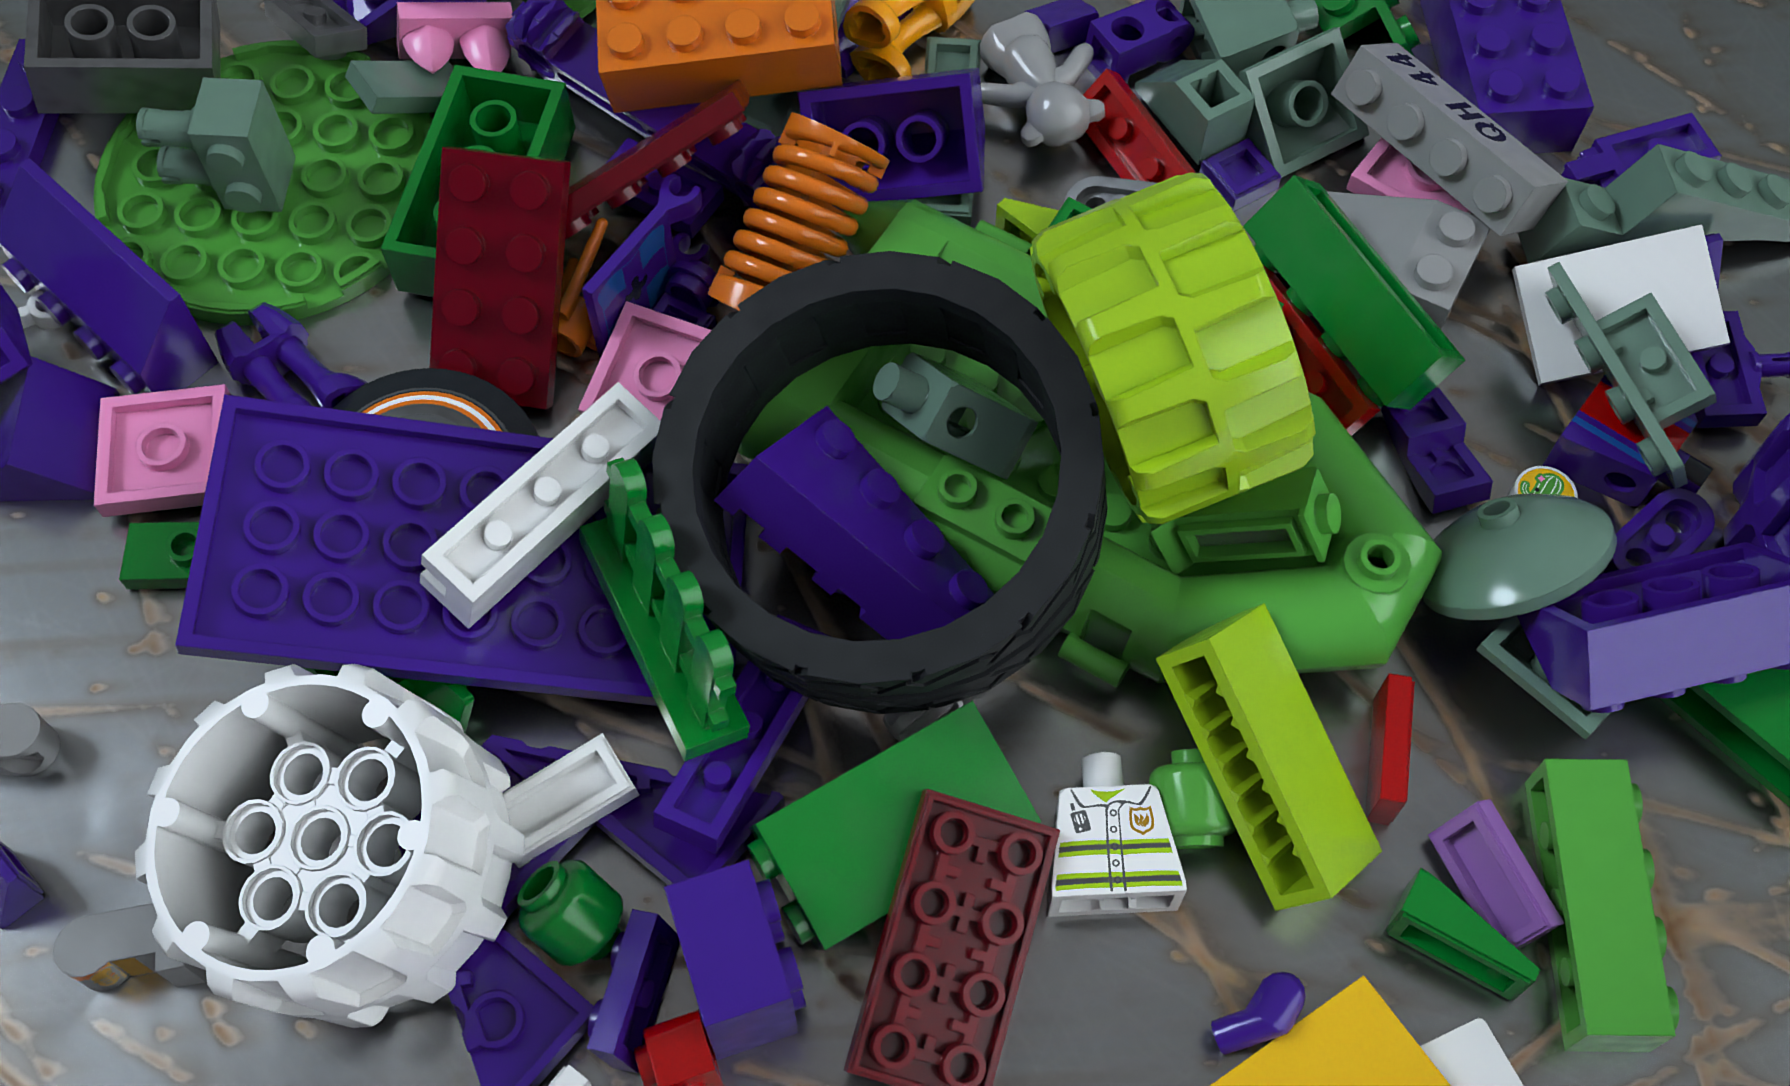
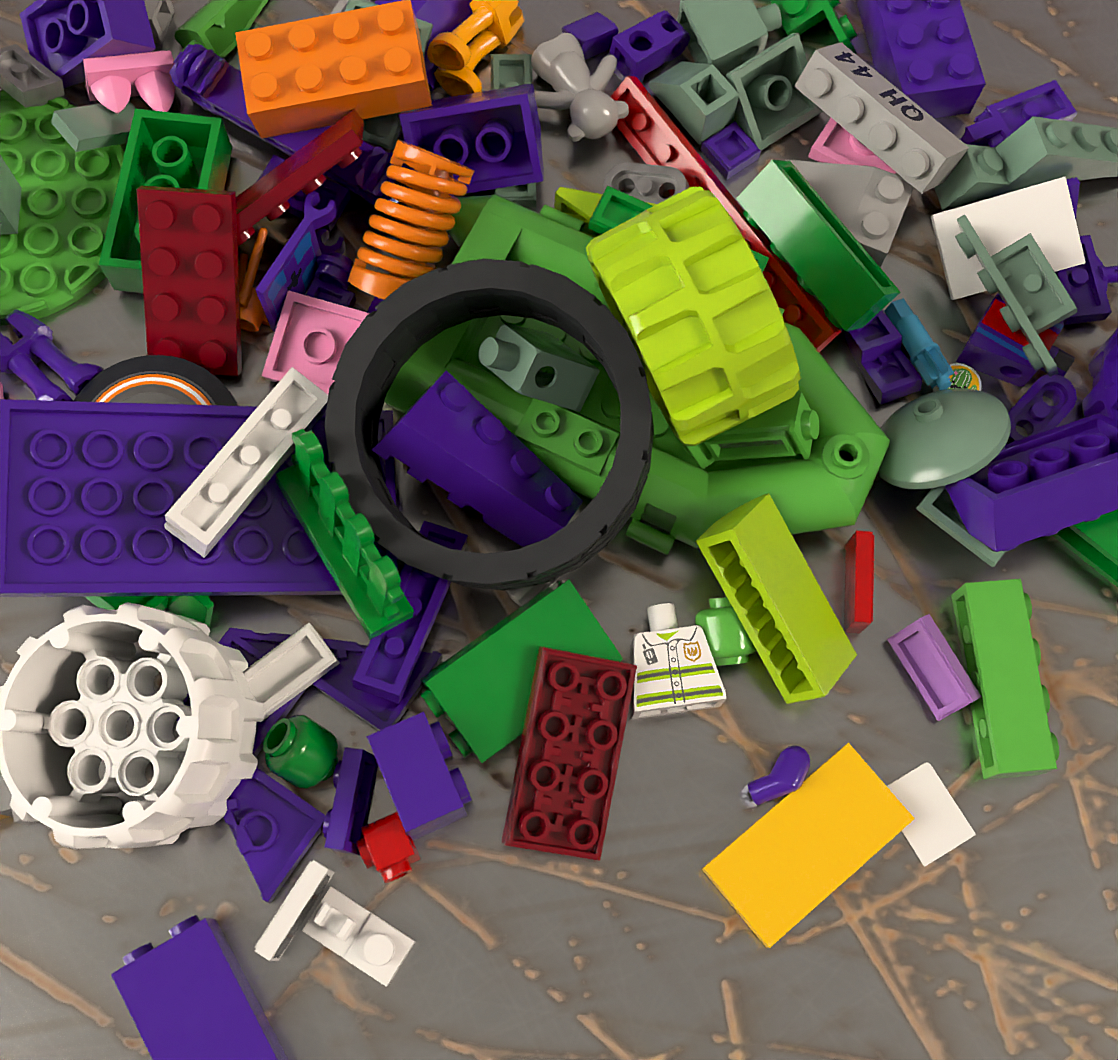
camera: 10 degrees left, 10 degrees up
green slope [1384,867,1540,1001] -> none
none -> dark azure piece [884,298,954,390]

